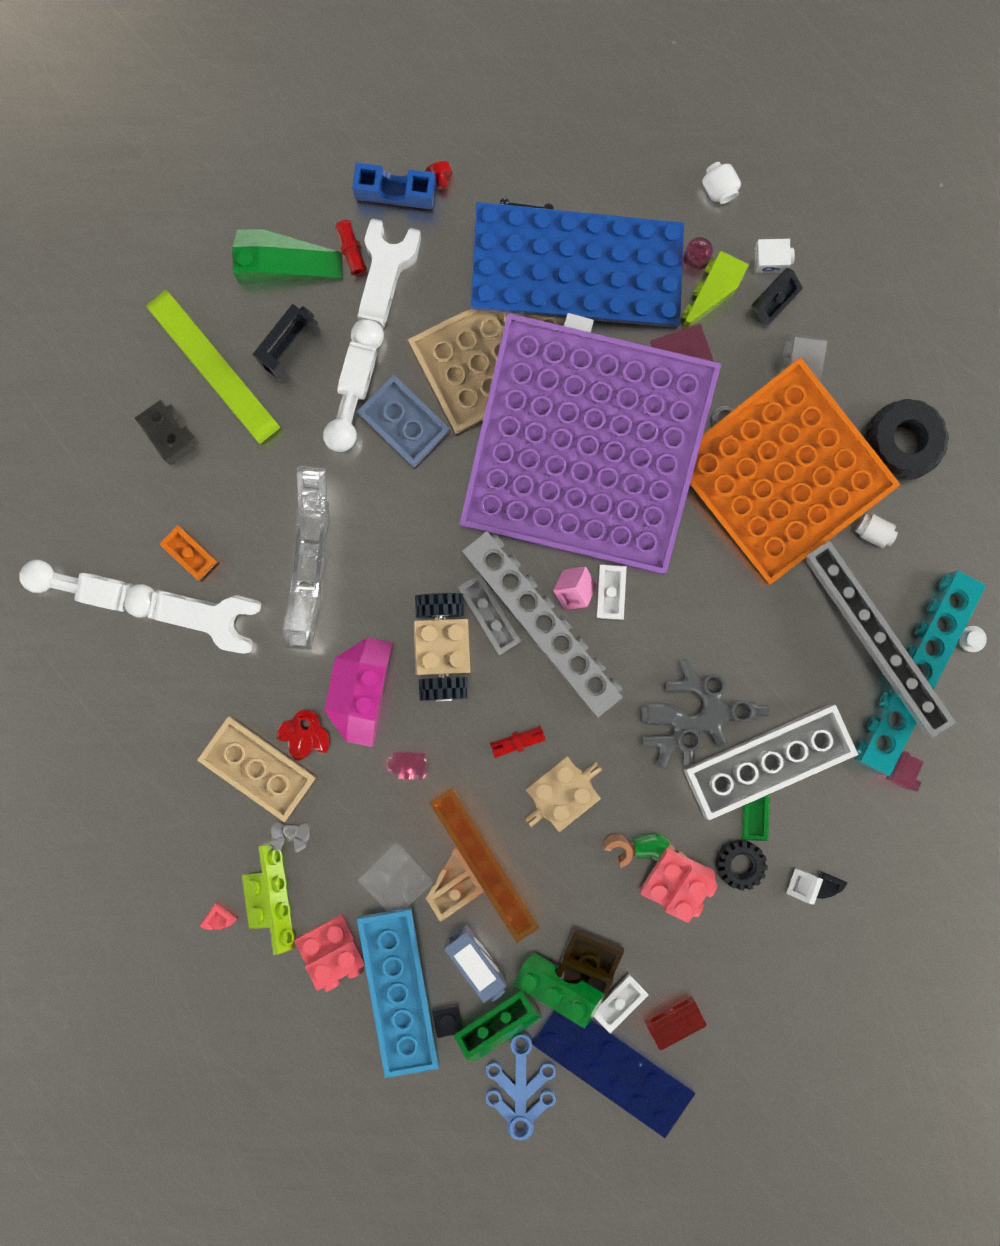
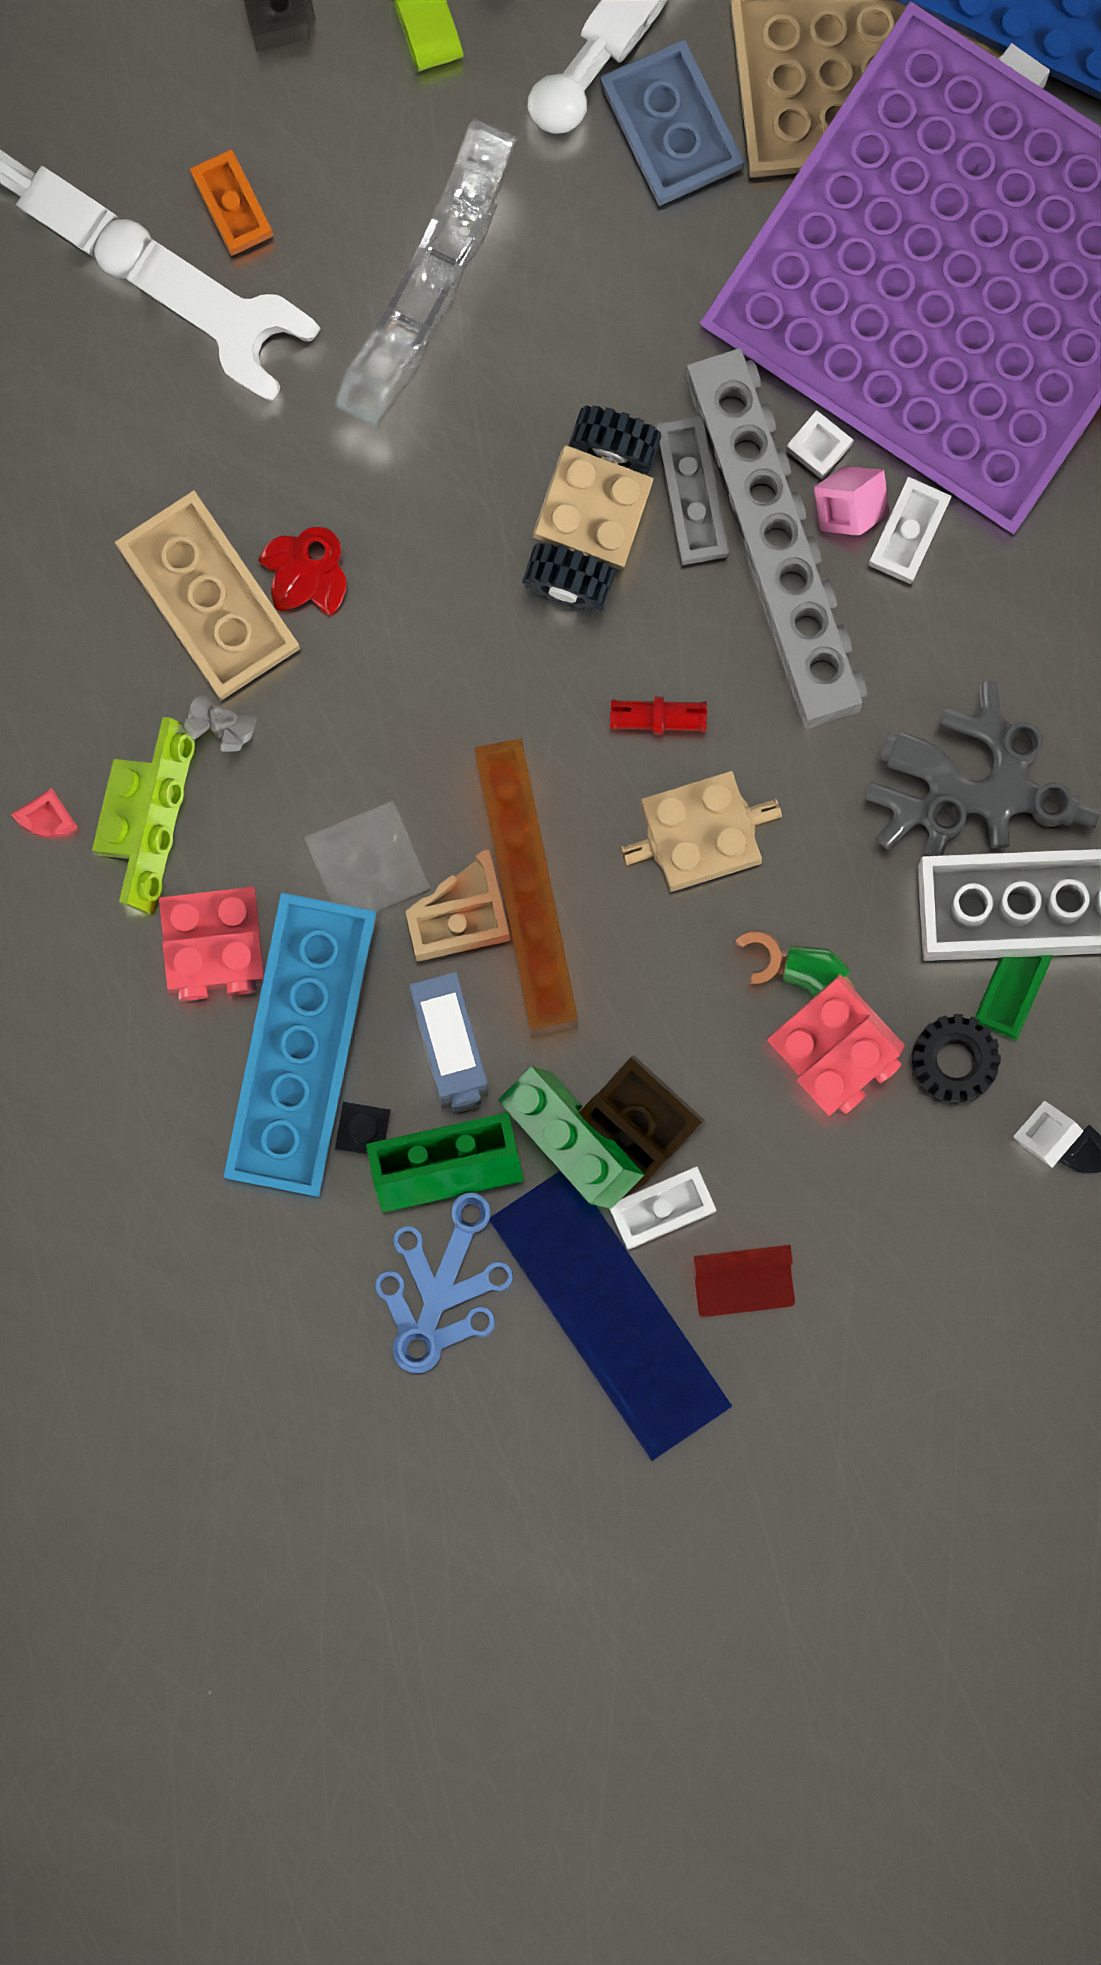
camera: 20 degrees right, 5 degrees down
dark pink wedge [324,637,394,747] -> none
clear pink brick [387,752,427,780] -> none
none -> white plate [786,410,853,479]

